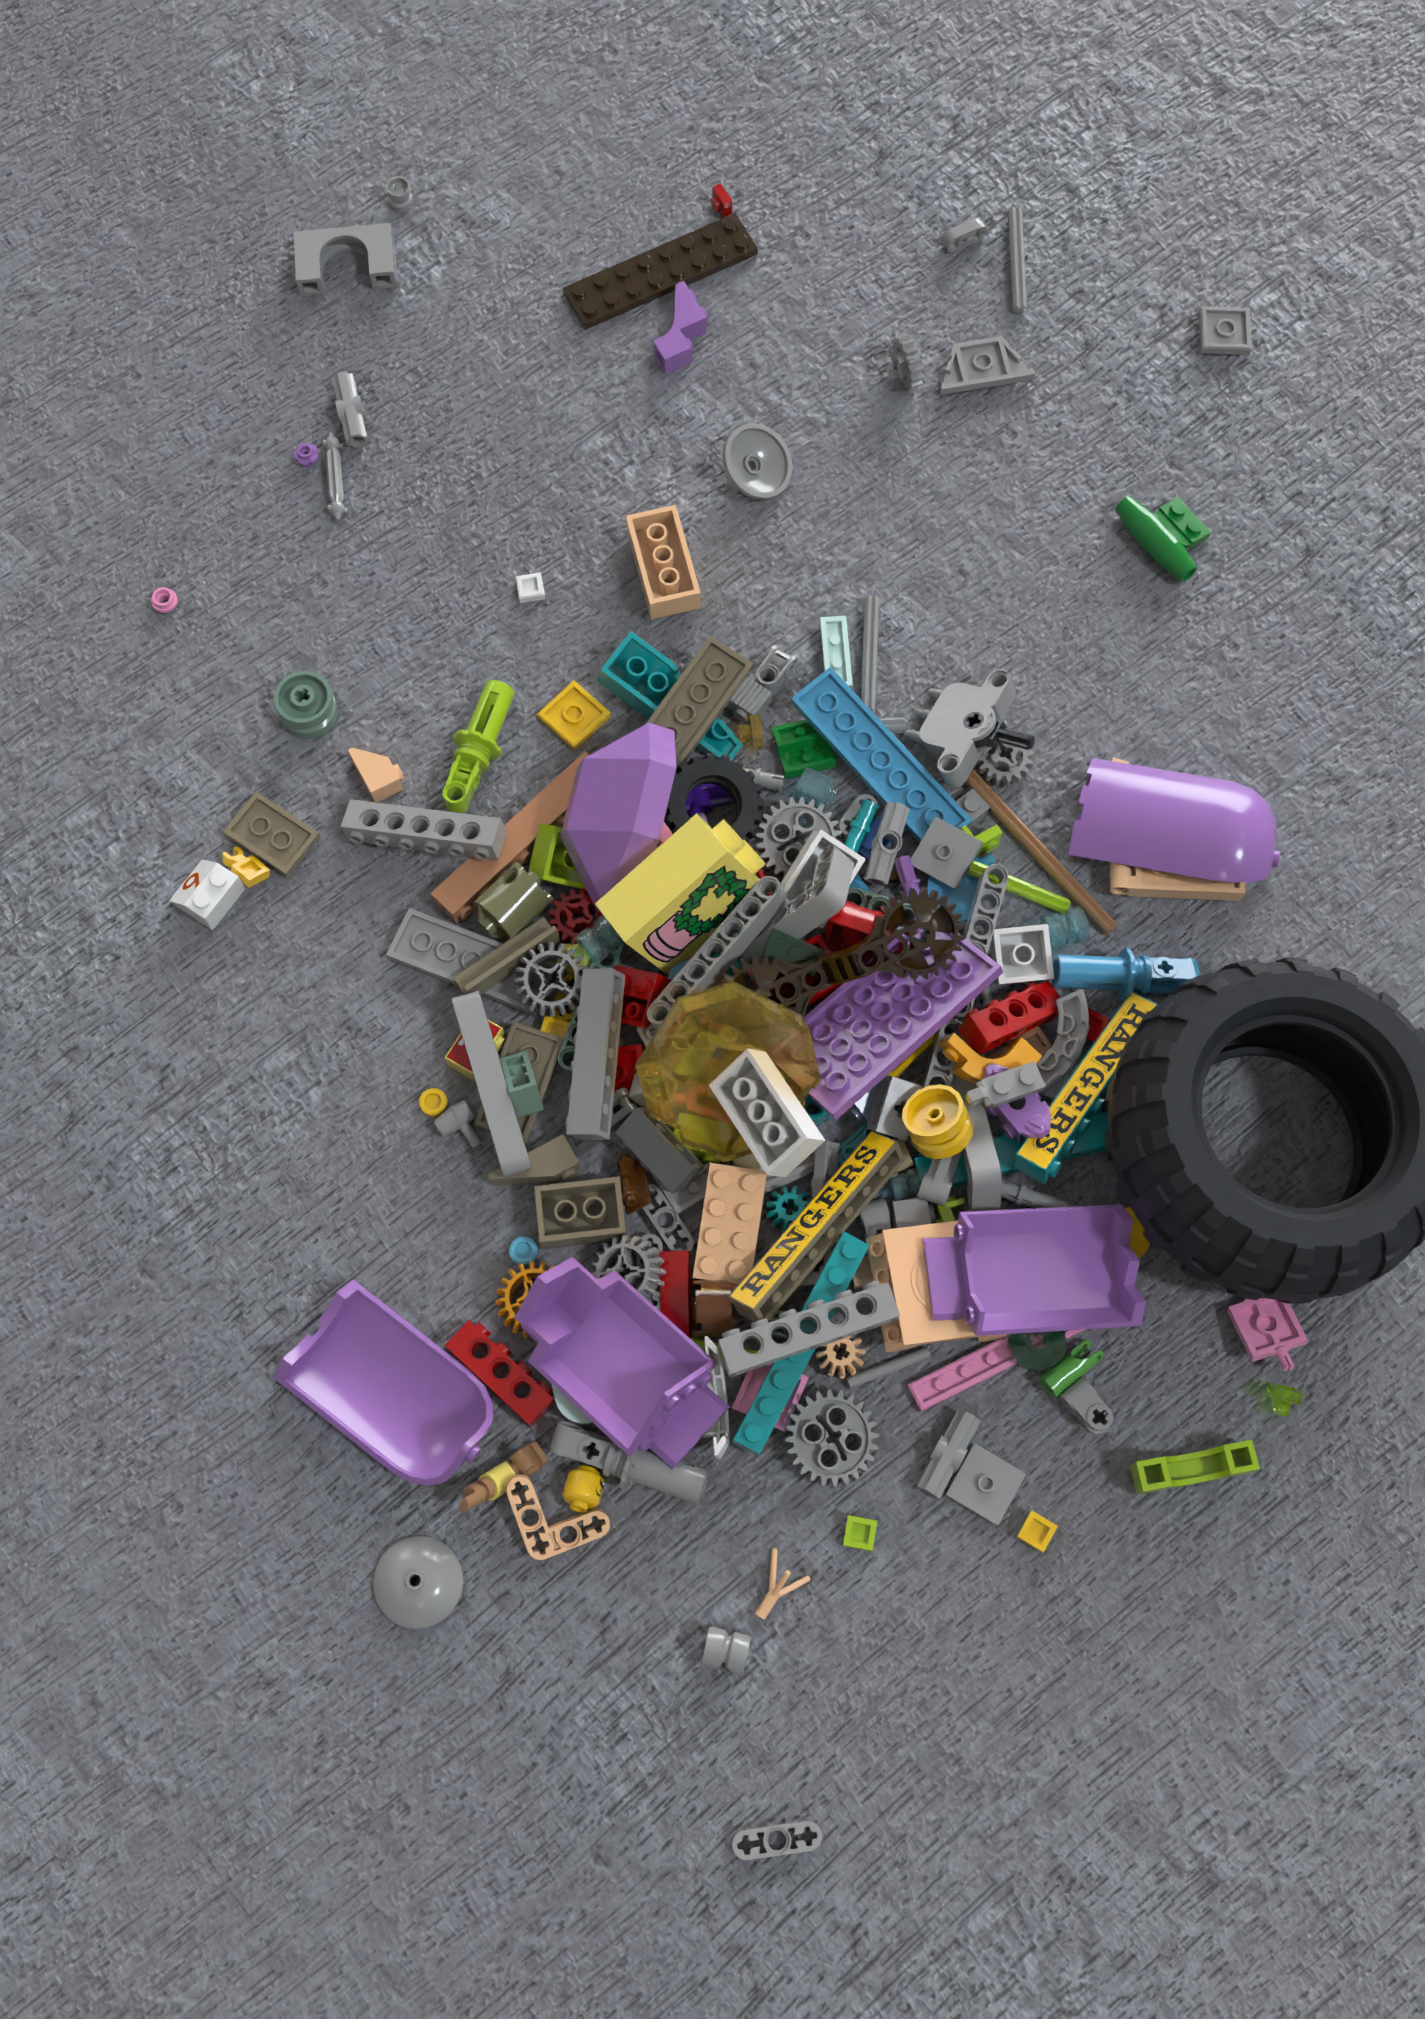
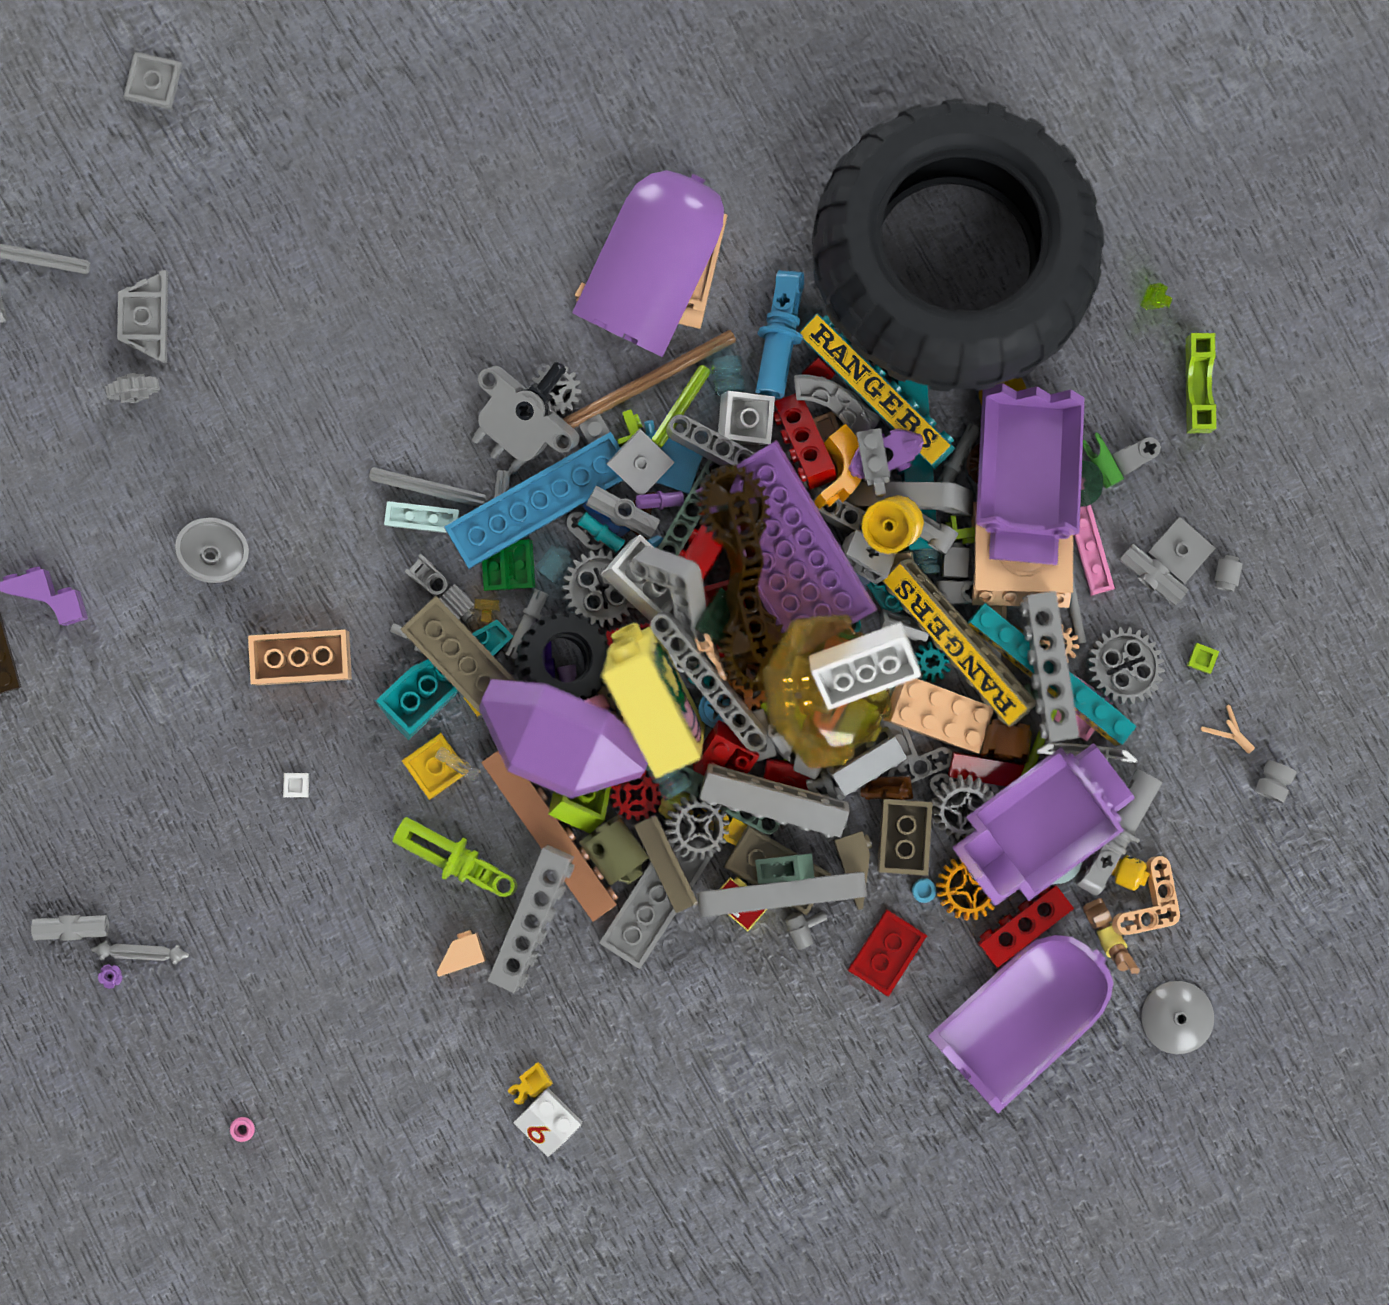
camera: 85 degrees left, 15 degrees up
dark tan plate [223,791,321,877] -> none
sand green wheel [274,671,338,739] -> none
yellow tile [419,1088,448,1118] -> none
yellow plate [1016,1510,1058,1553] -> none
green plate [1115,496,1211,582] -> none
bright pink plate [1227,1298,1308,1371] -> none
none -> clear axle [435,747,480,781]
none -> light nougat piece [695,634,726,680]
none -> red tile [847,909,927,997]
none -> light grey brick [1214,555,1243,592]

